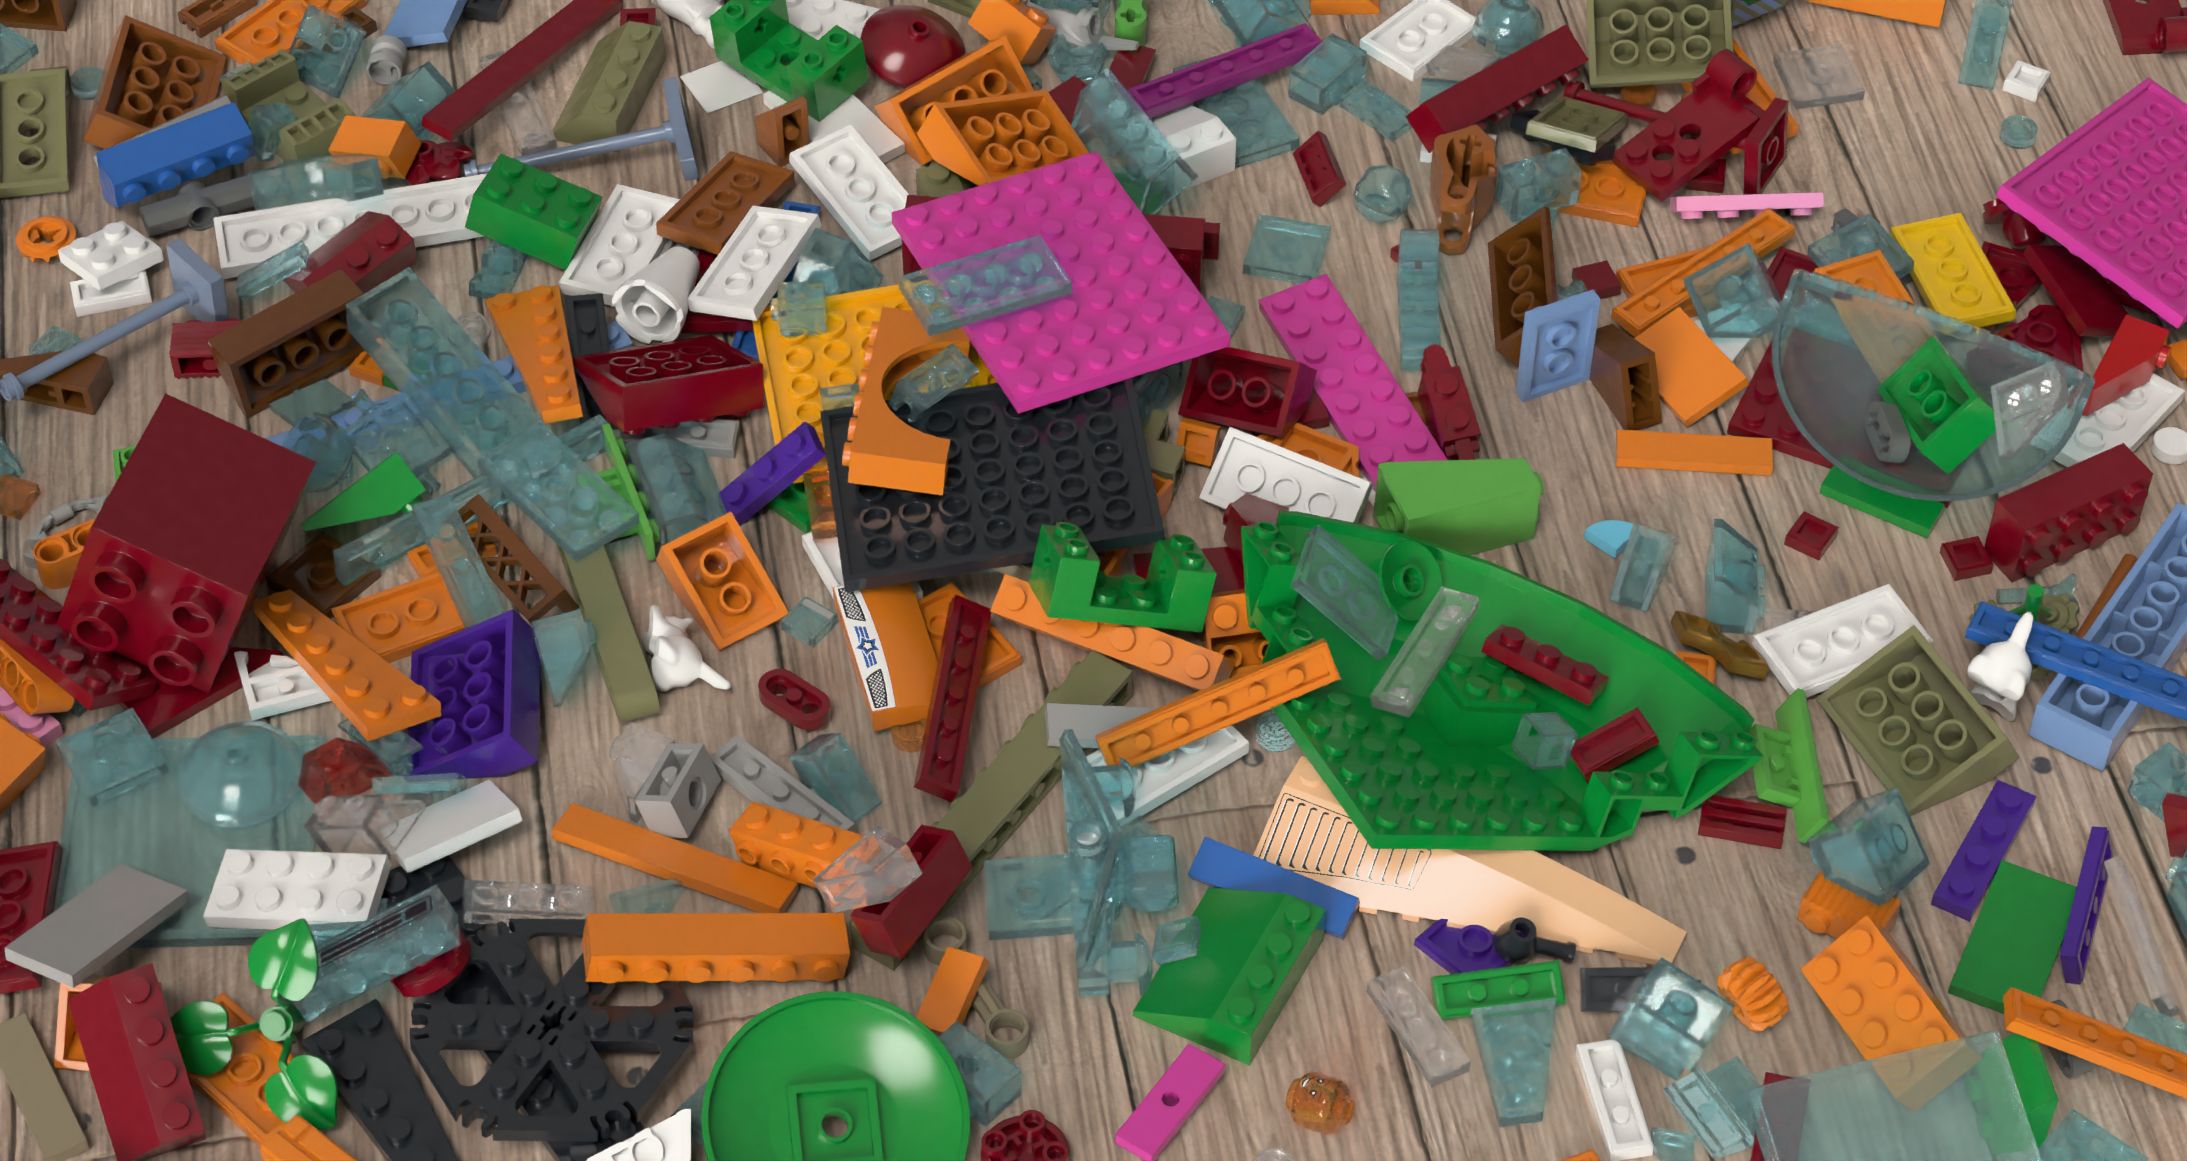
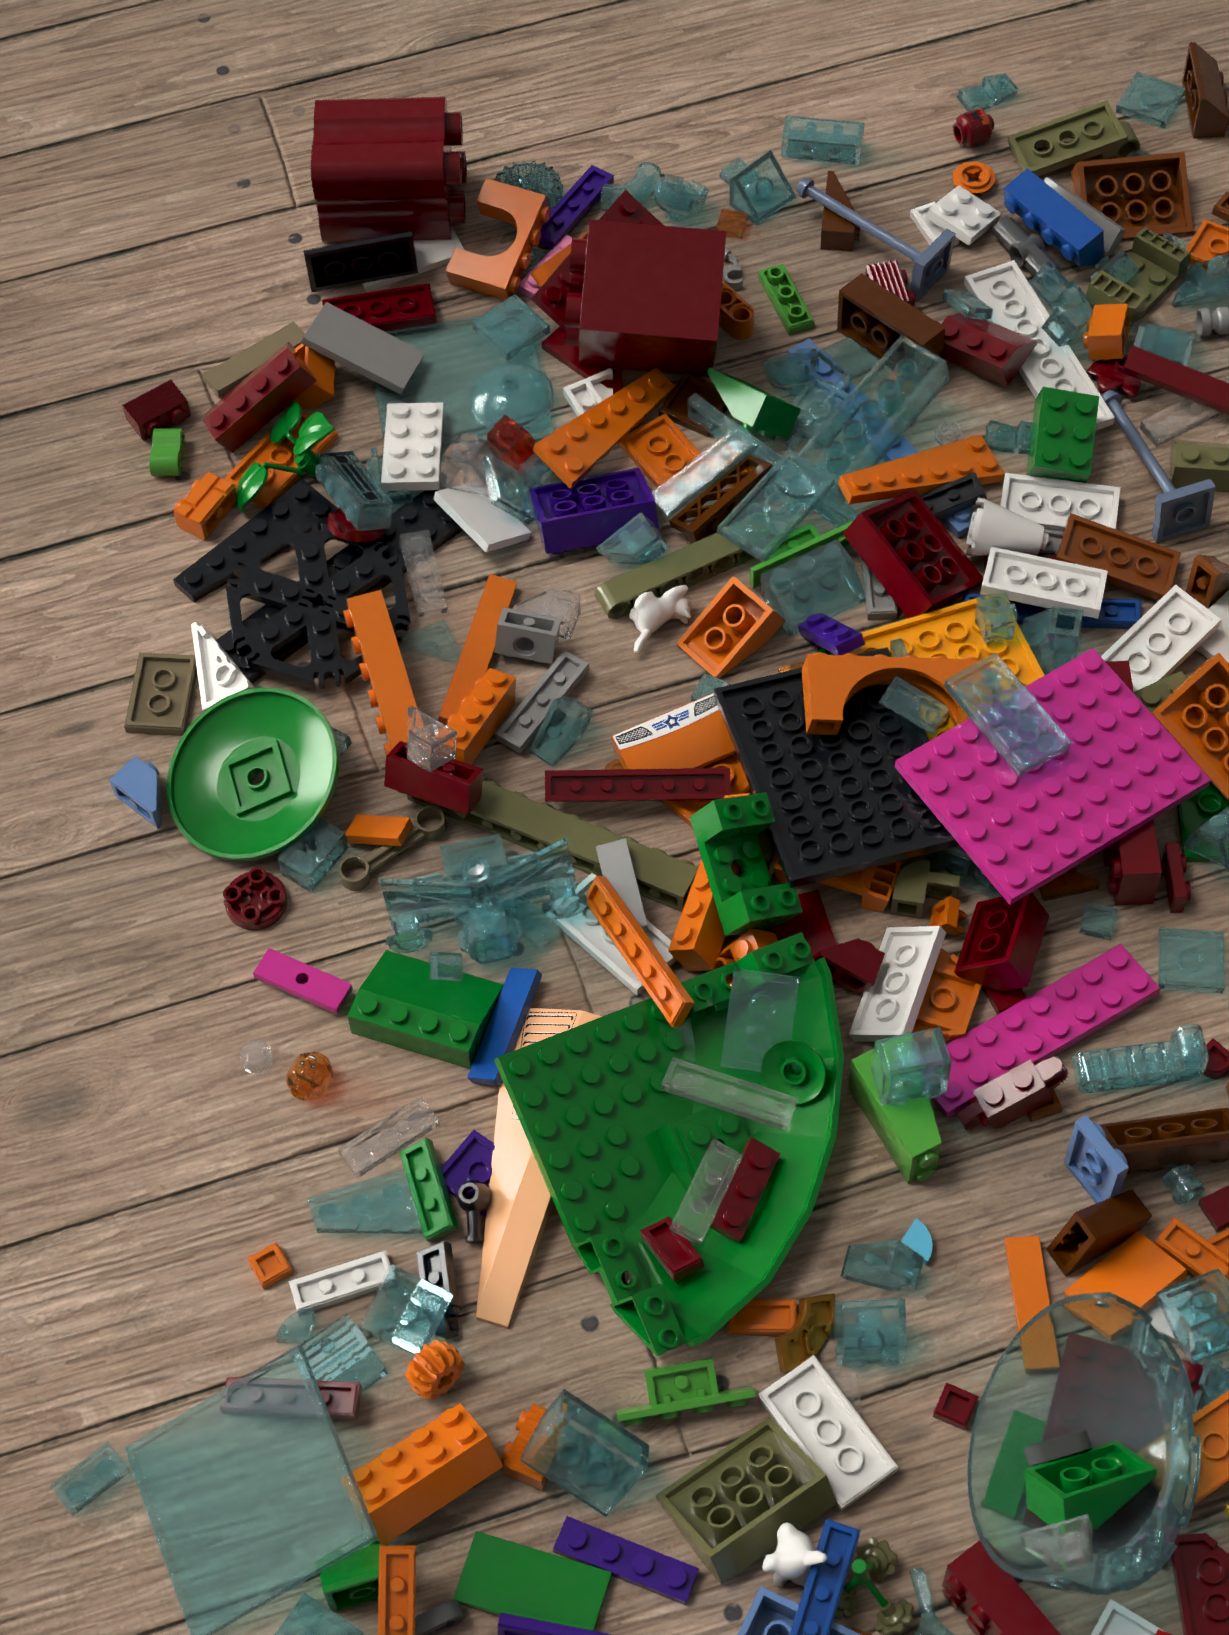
camera: 85 degrees right, 10 degrees up
clear light blue tile [29,325,83,355] -> none
dark red plate [758,669,831,730] -> none
clear light blue piece [1512,712,1577,770] -> none
dark red tile [1698,795,1787,849] -> none
dark red tile [1939,536,1994,581] -> none
none -> clear tile [669,1139,743,1245]
none -> clear light blue brick [871,1027,952,1106]

